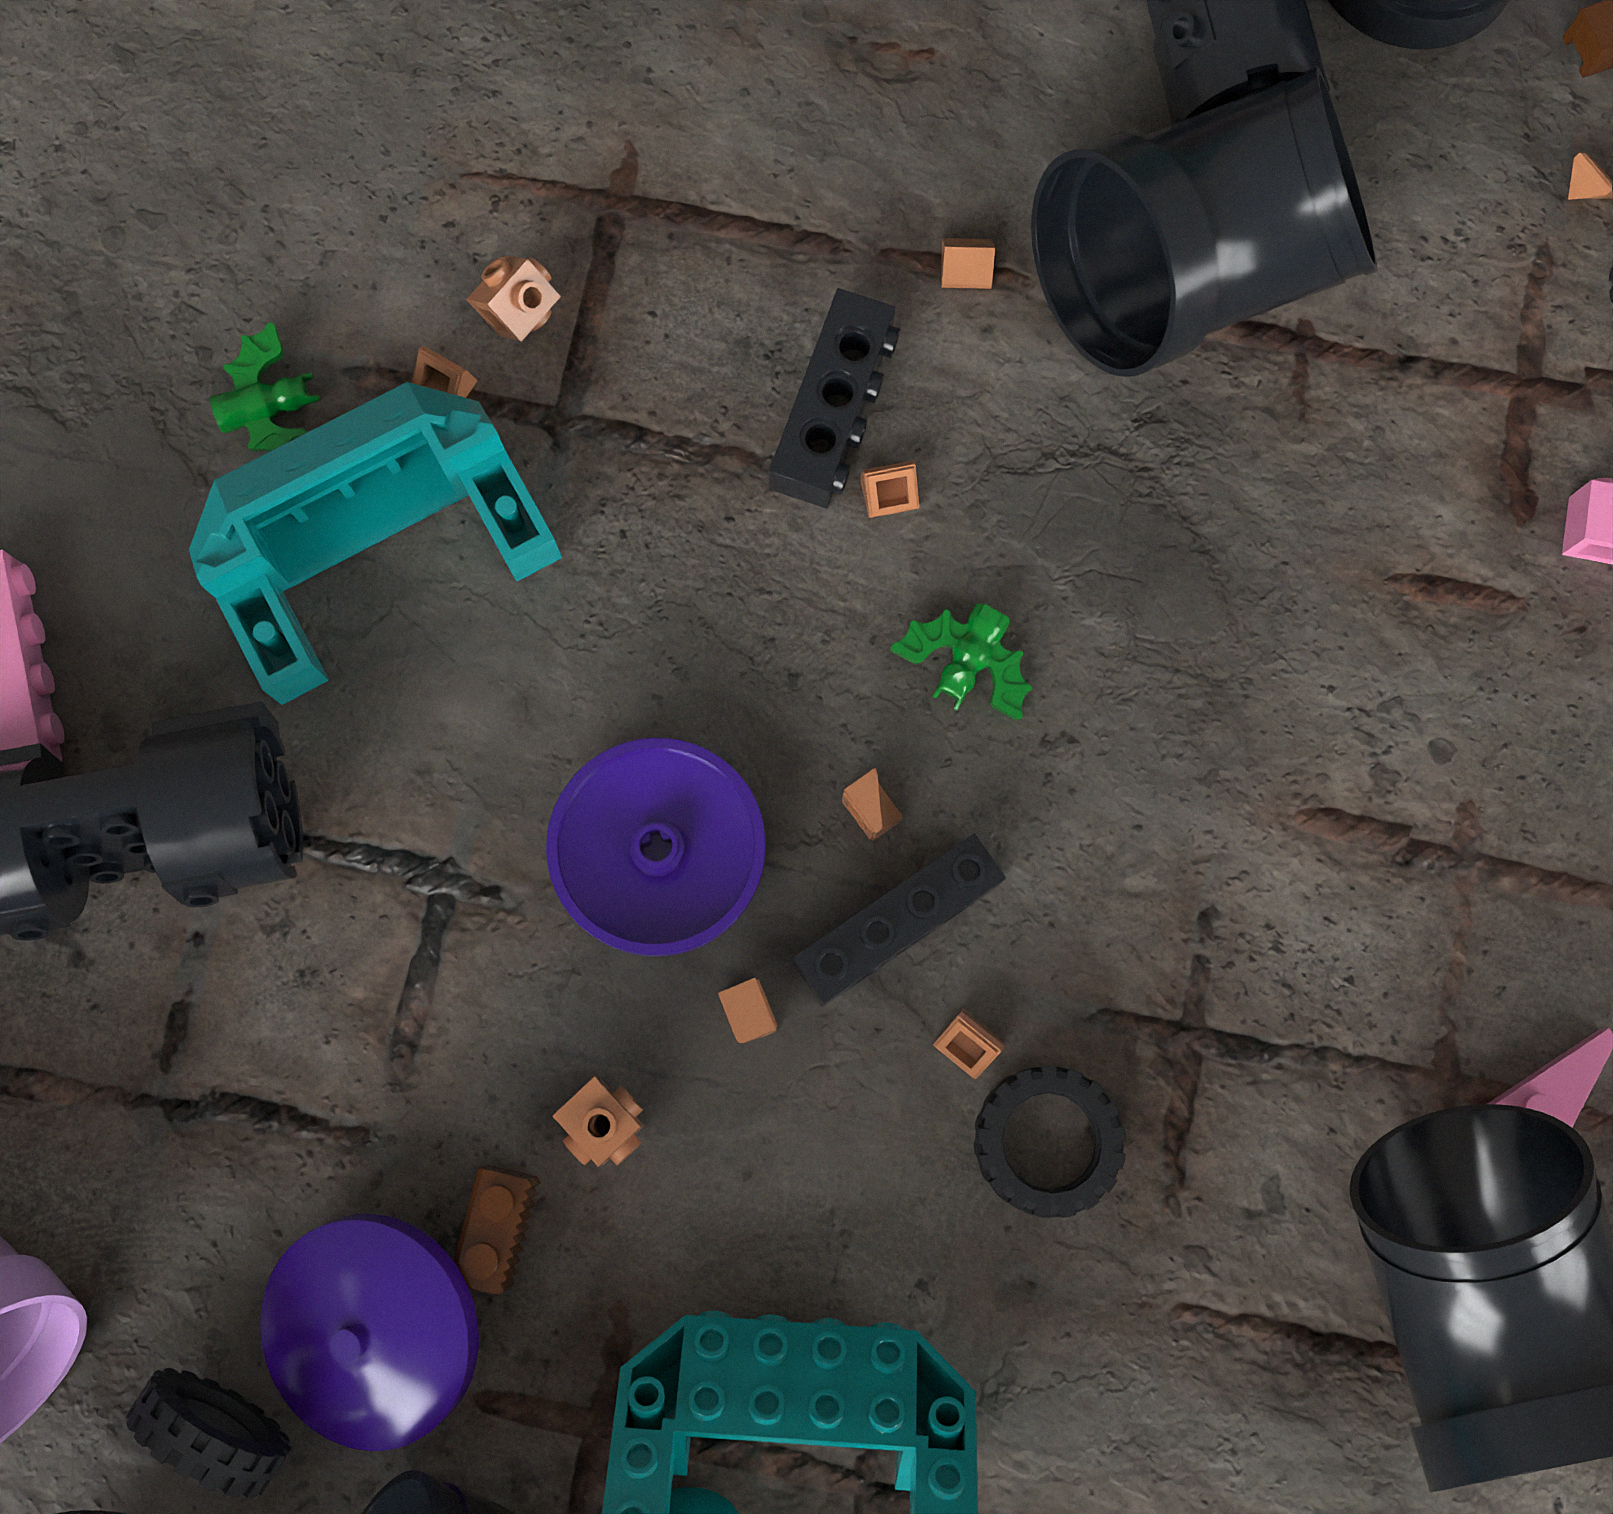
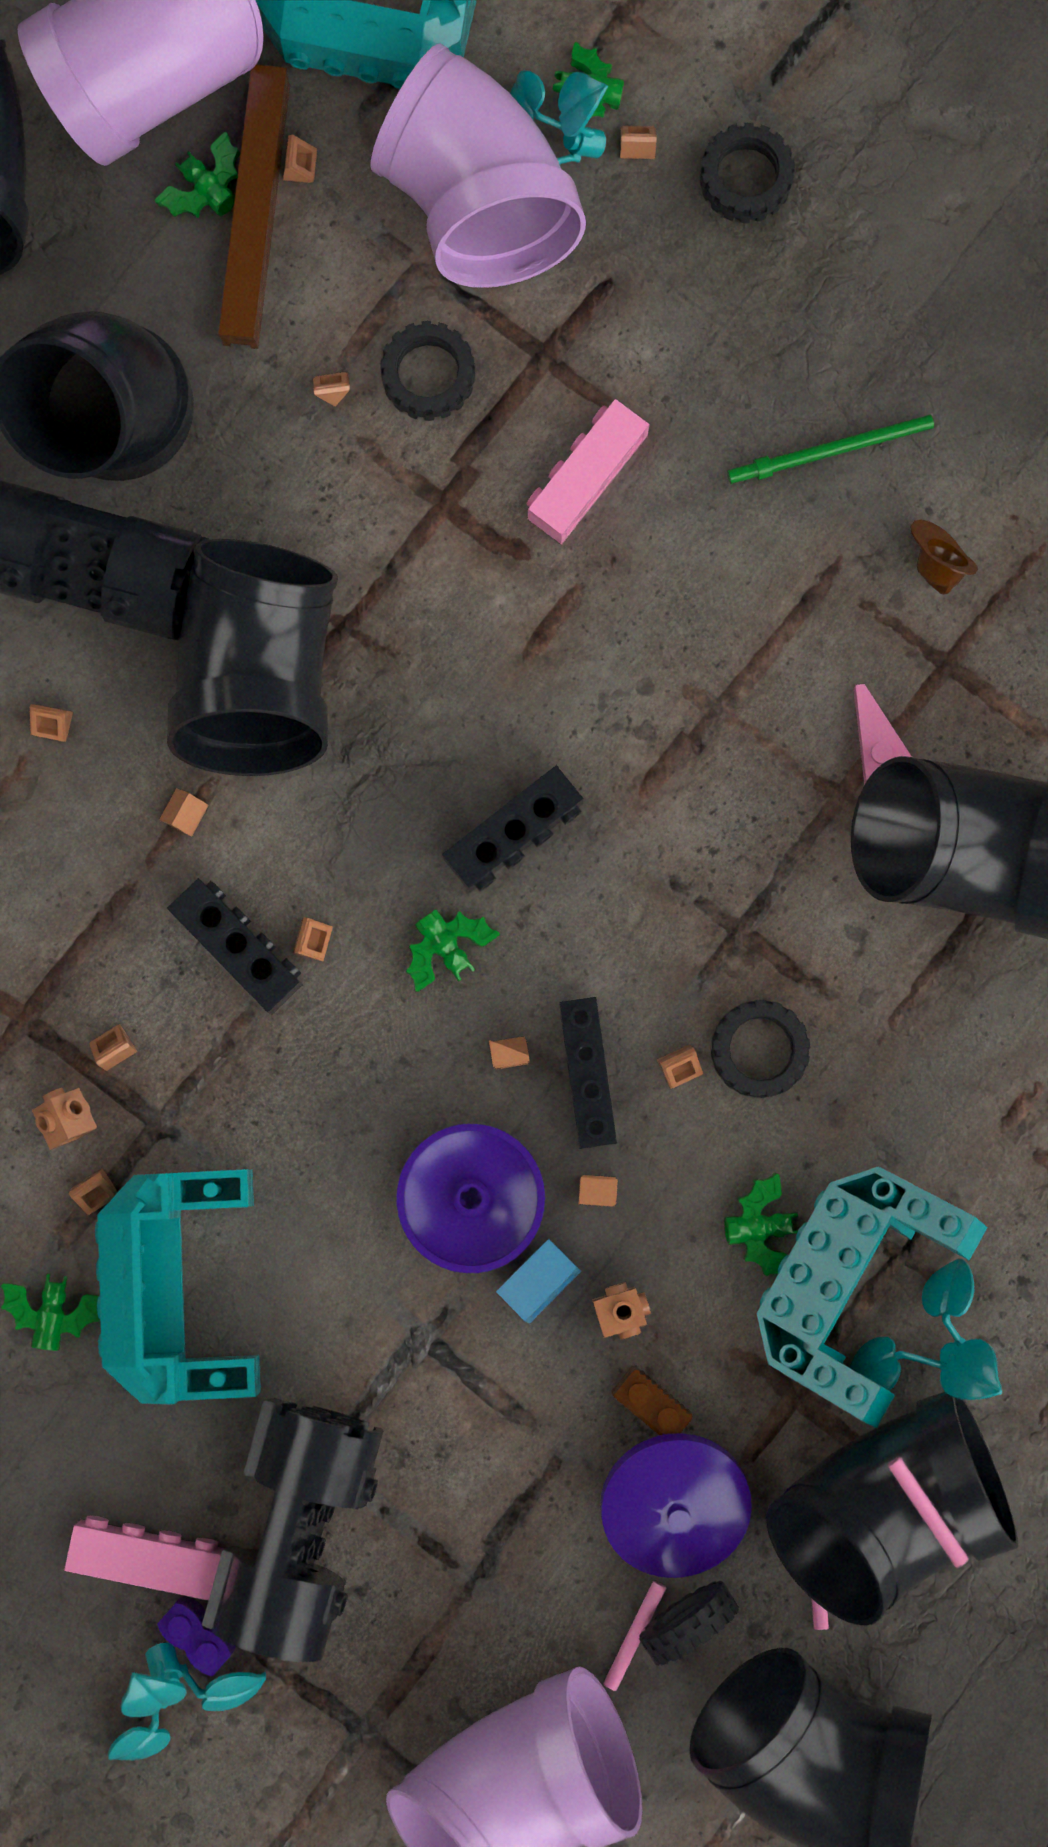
camera: 60 degrees left, 5 degrees up
none -> nougat slope [29,704,73,742]
none -> nougat slope [89,1024,137,1071]
none -> black brick [442,765,584,892]
none -> dark azure hinge [496,1239,581,1324]
none -> bright pink bar [603,1580,666,1691]
none -> green animal [724,1173,798,1276]

